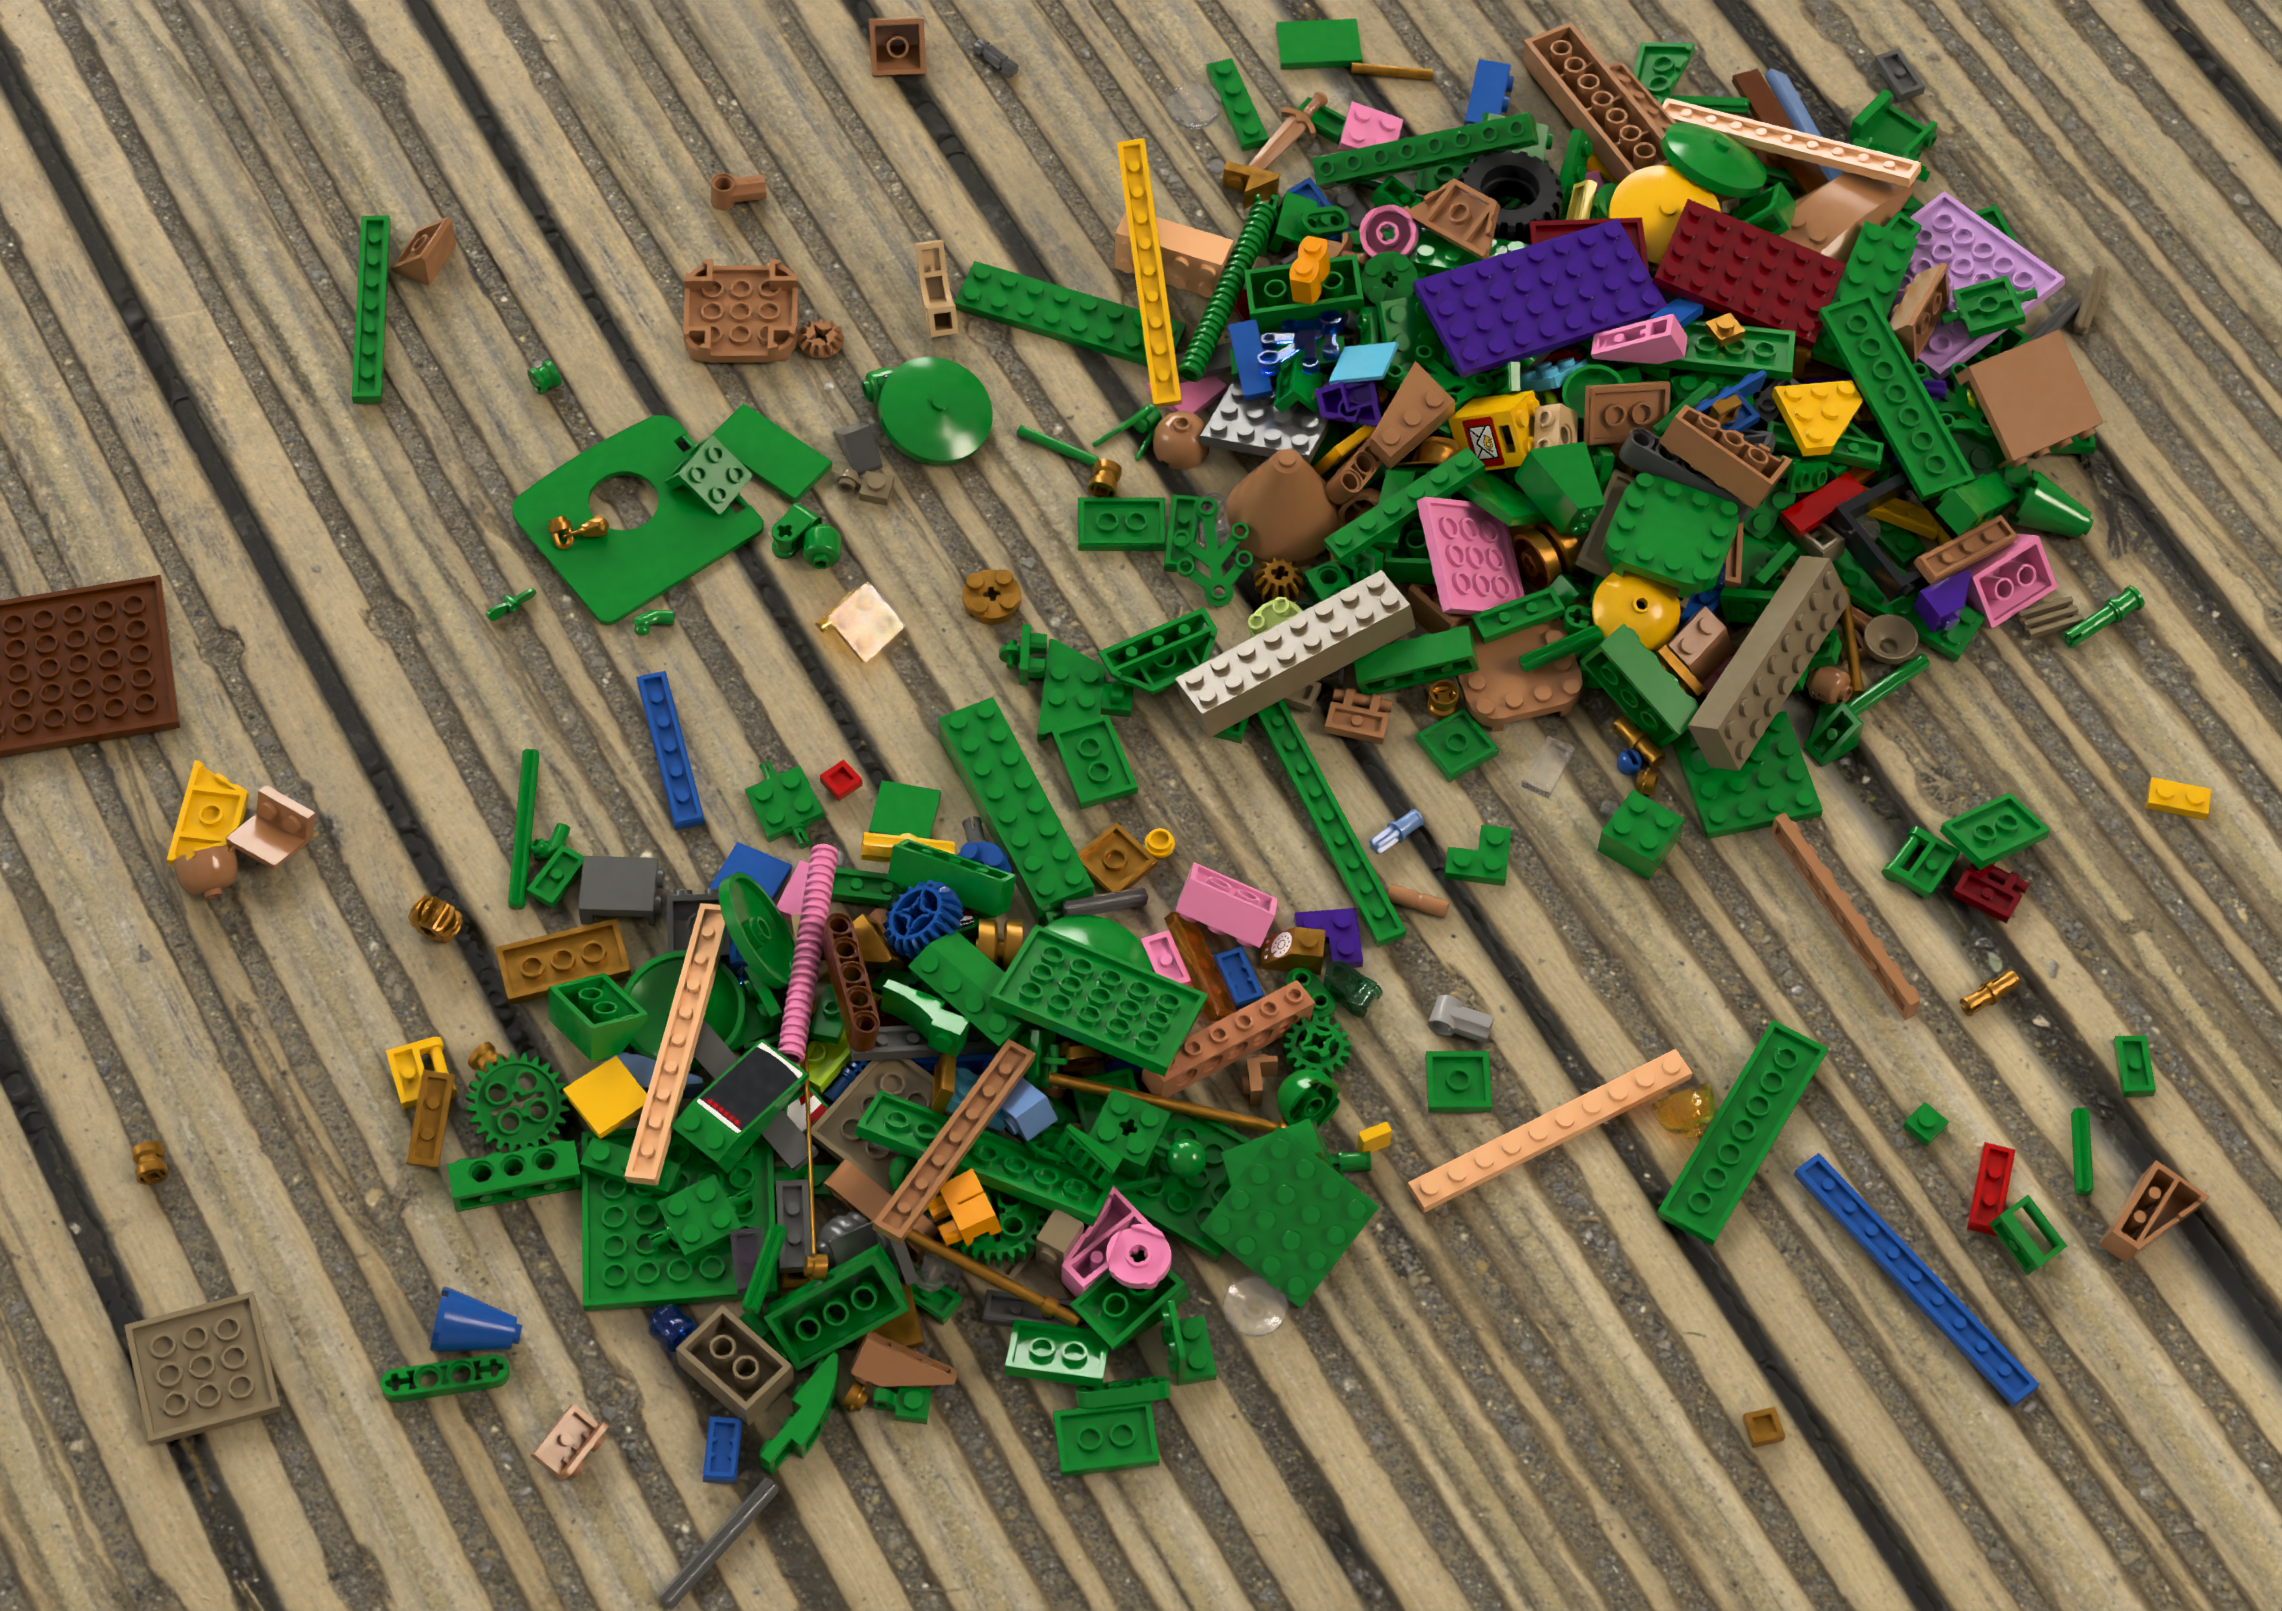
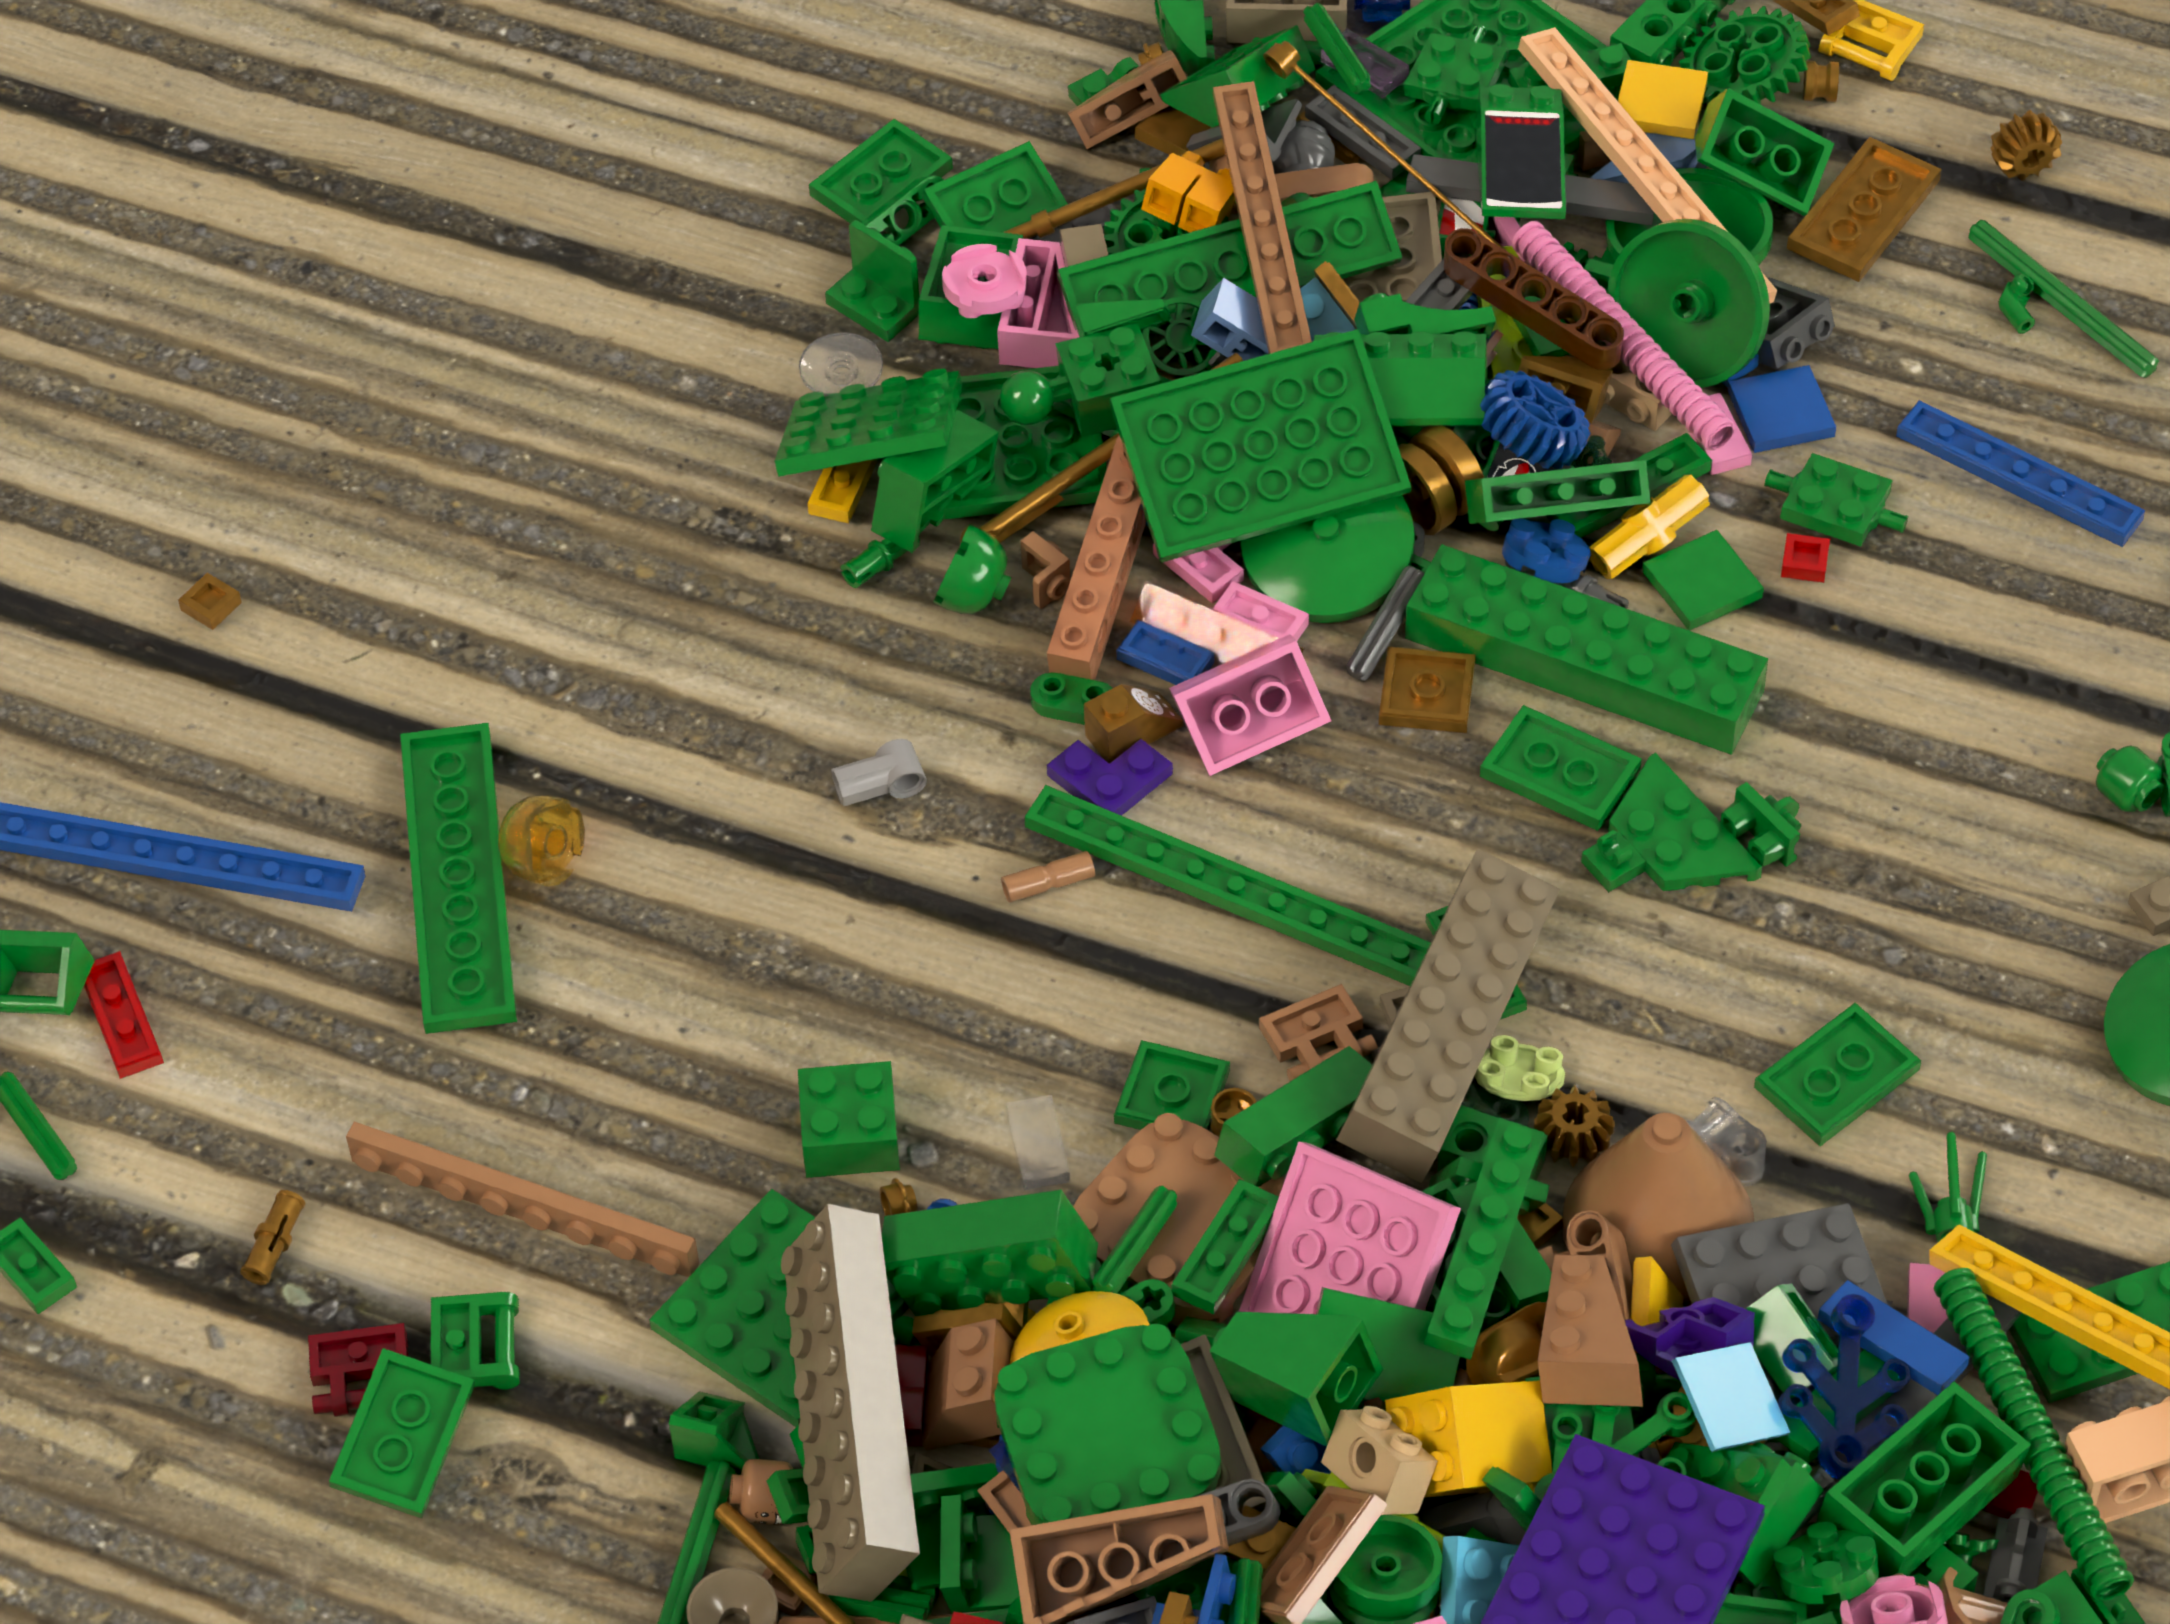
camera: 145 degrees right, 5 degrees down
green plate [527,844,584,909] -> none
dark grey panel [578,856,665,925] -> none
clear yellow bracket [815,581,904,663] -> none
pearl gold plate [962,569,1021,625] -> none
green bar [1017,425,1099,467] -> none
pearl gold wheel [1088,459,1122,497] -> none
green wedge [1098,607,1218,695] -> none
yellow plate [1145,828,1175,858] -> none
medium nougat cylinder [1153,411,1210,470] -> none
green tile [1164,494,1201,573] -> none
green plant [1173,497,1253,607] -> none
green gear [1283,1015,1351,1079] -> none
light orange brick [1289,236,1330,305] -> none
clear green piece [1323,960,1383,1018] -> none
yellow tile [1357,1122,1392,1153] -> none
medium blue axle [1369,809,1424,854] -> none
light nougat plate [1407,1049,1692,1213] -> none
green plate [1425,1051,1492,1113] -> none
green plate [1444,825,1511,886] -> none
green plate [1903,1102,1949,1147] -> none

